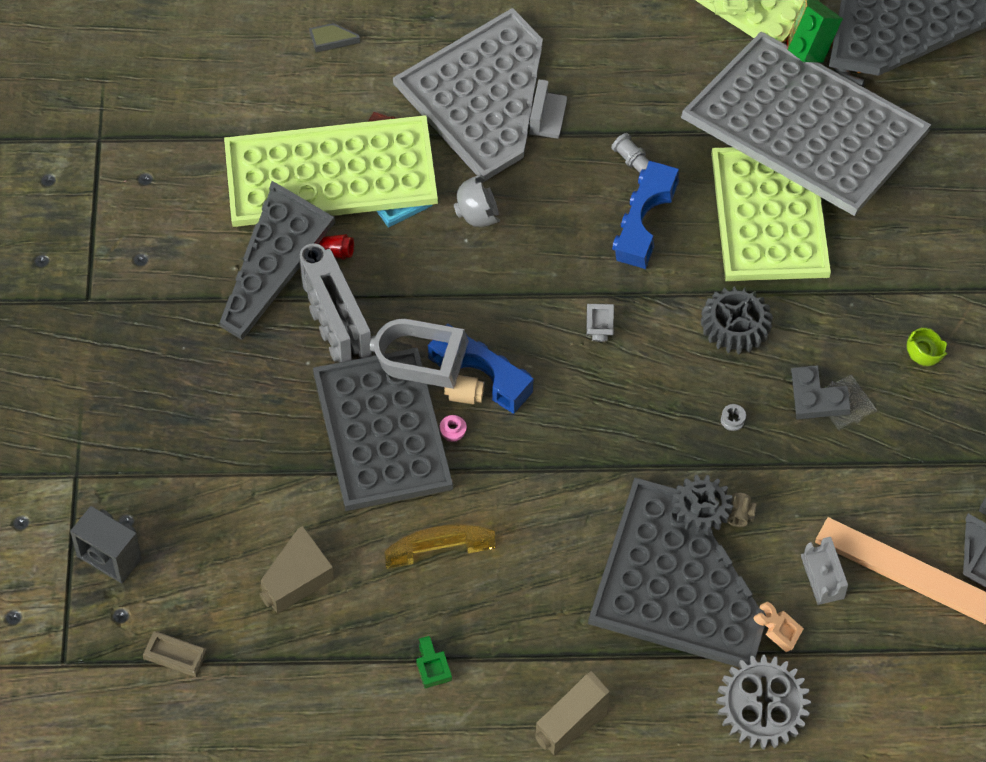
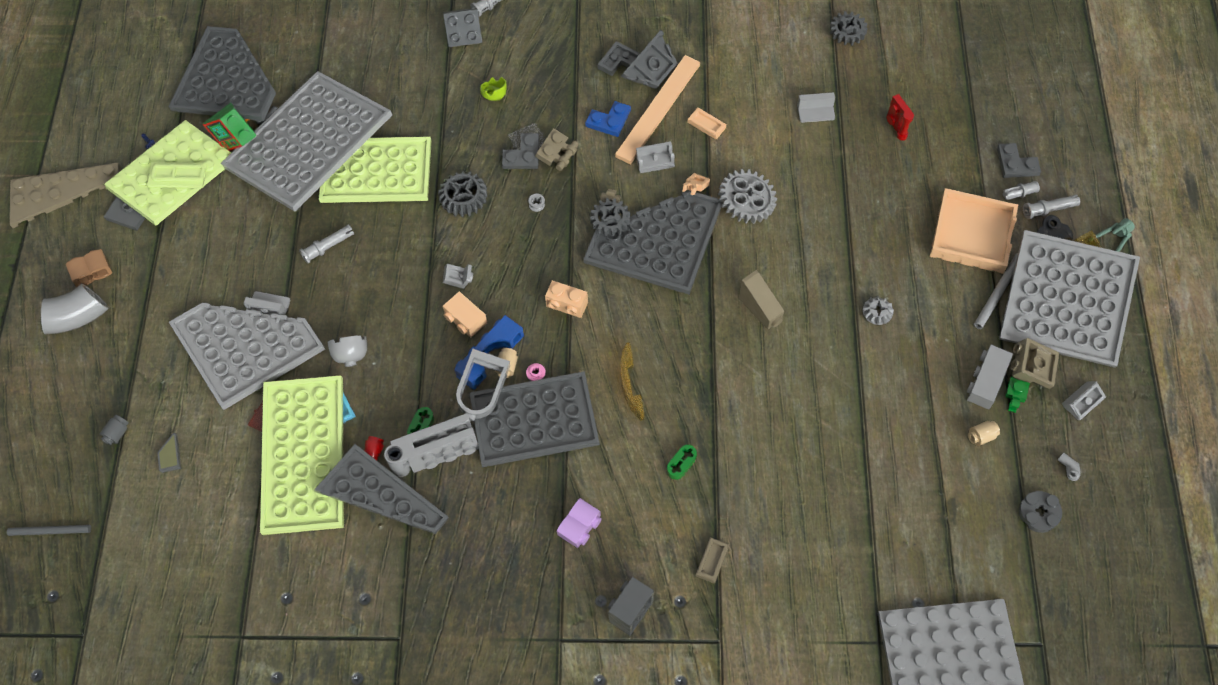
camera: 85 degrees left, 5 degrees up
dark tan slope [260,526,334,614] -> none
green plate [416,635,452,689] -> none
blue arch [612,161,679,269] -> none
none -> green beam [407,407,434,435]
none -> light nougat brick [443,291,487,337]
none -> dark tan plate [535,128,579,171]
none -> light nougat brick [545,280,588,318]
none -> lavender brick [557,498,601,548]
none -> blue plate [585,101,631,137]
none -> green beam [667,445,697,480]
none -> light nougat tile [687,108,727,139]

